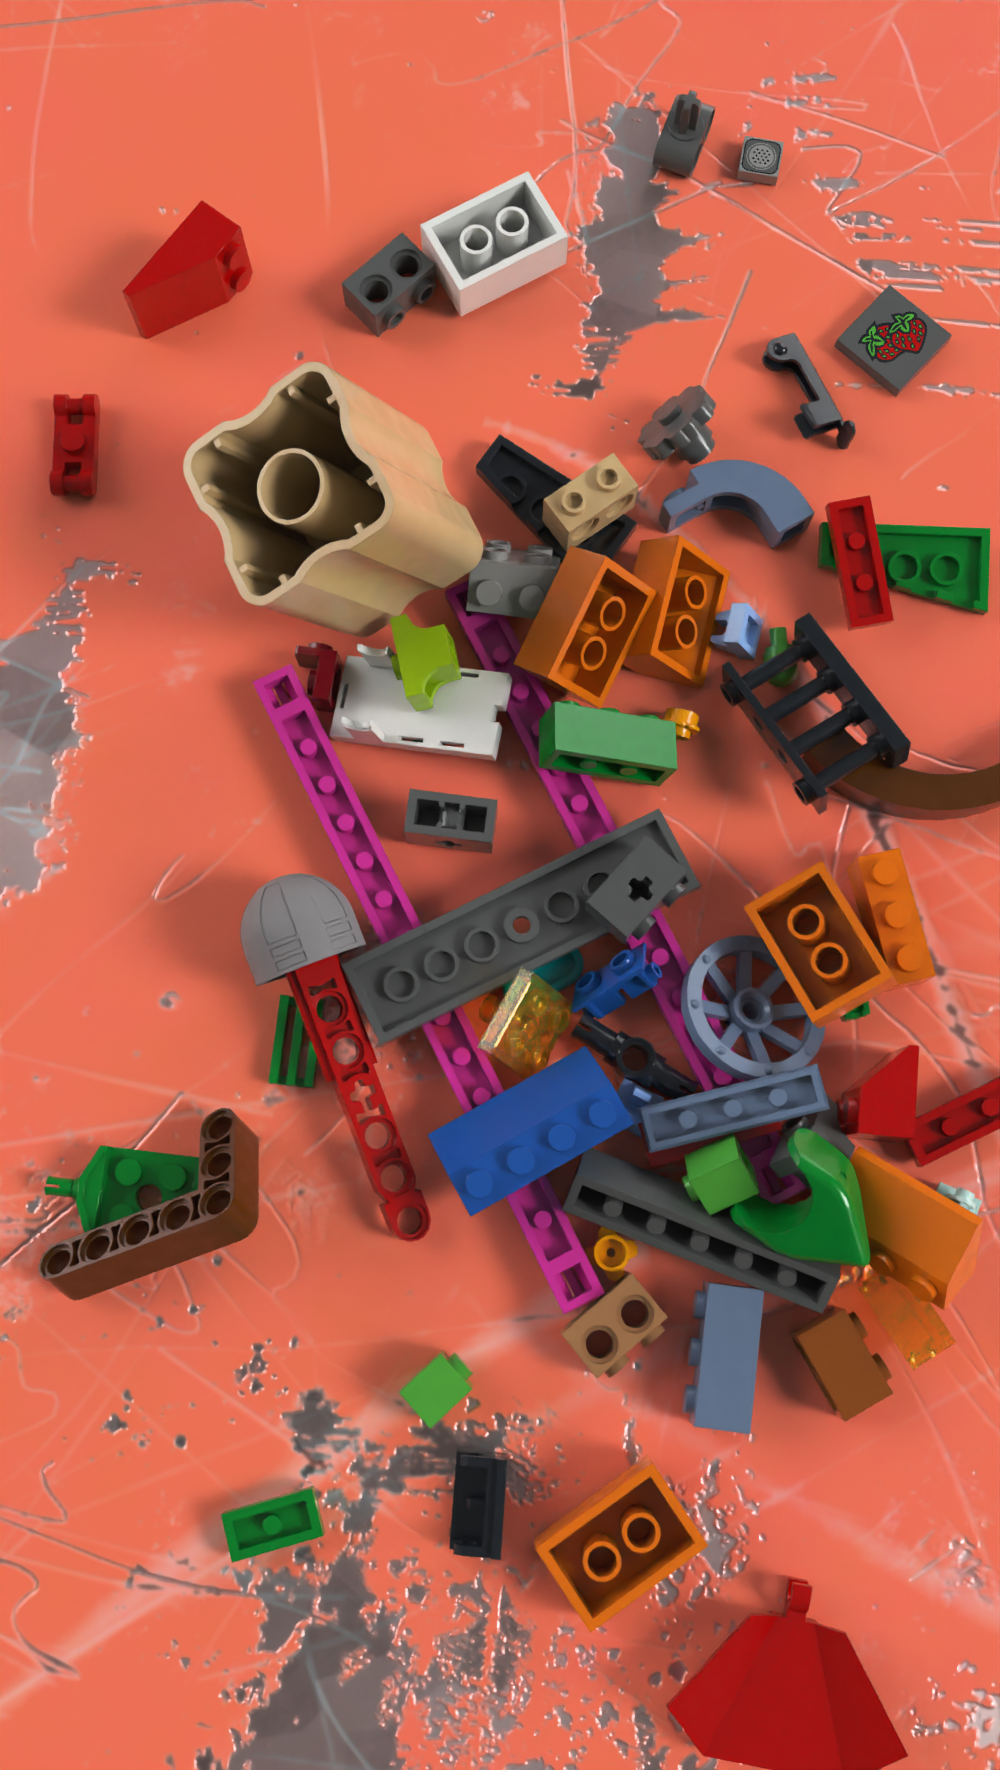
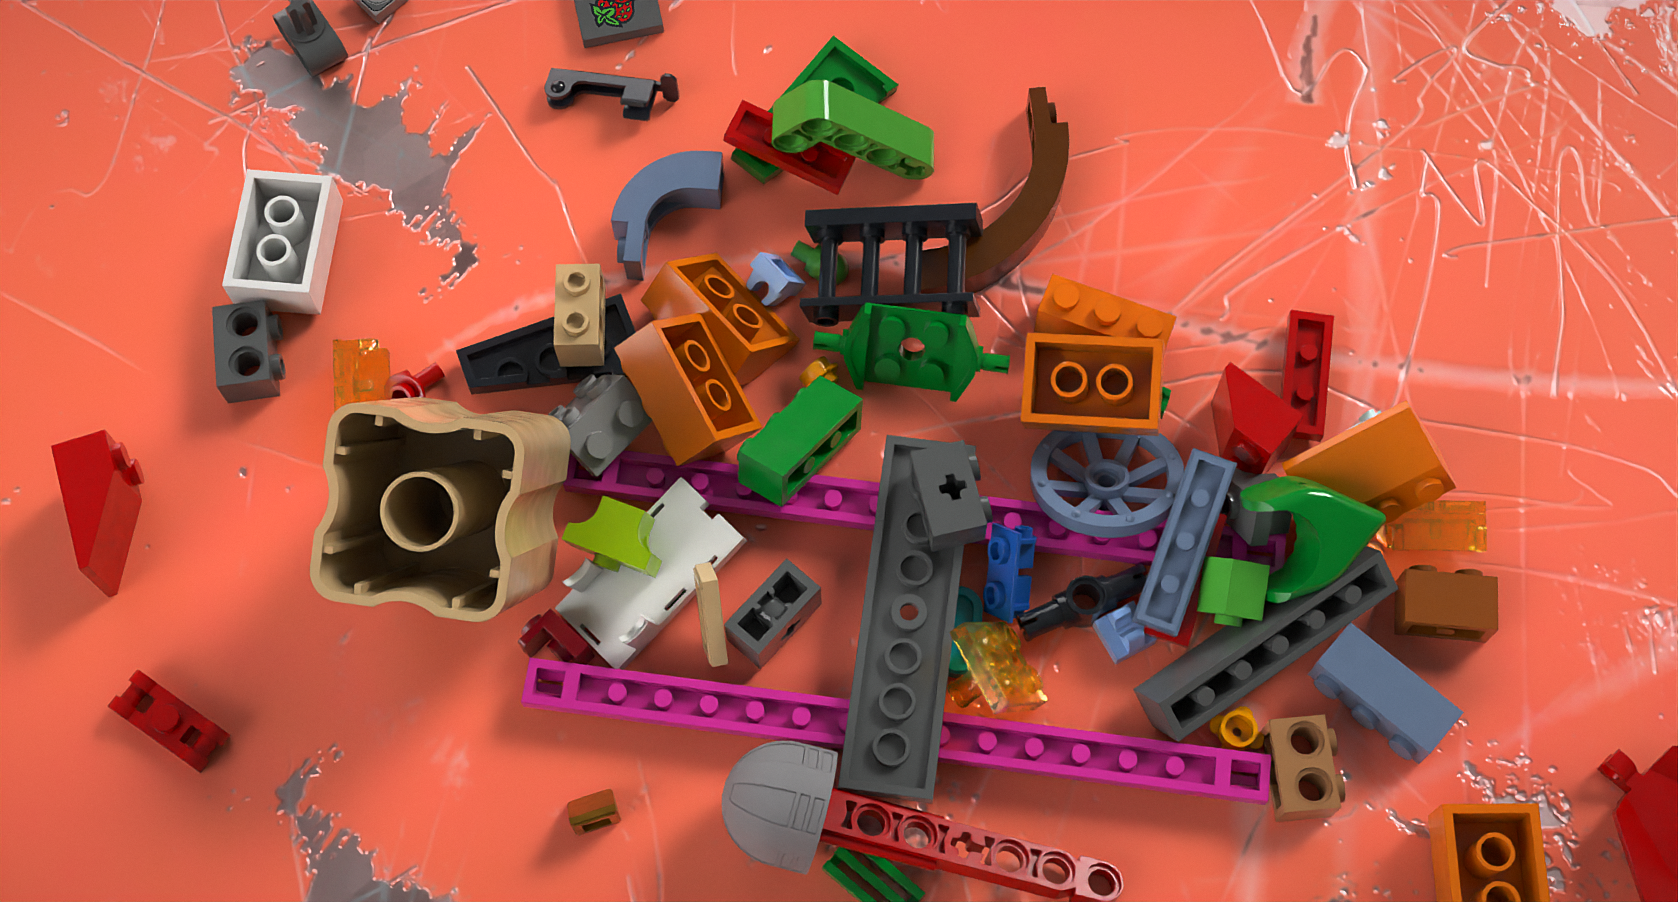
camera: 55 degrees left, 10 degrees down
blue slope [428,1046,634,1216] -> none
dark grey plant [638,385,716,465] -> none
none -> clear yellow hinge [333,338,391,413]
none -> red plate [384,362,445,400]
none -> pearl gold slope [567,789,621,835]
none -> tan tile [693,562,728,667]
none -> bright green beam [772,80,934,180]
none -> green plate [813,303,1010,402]

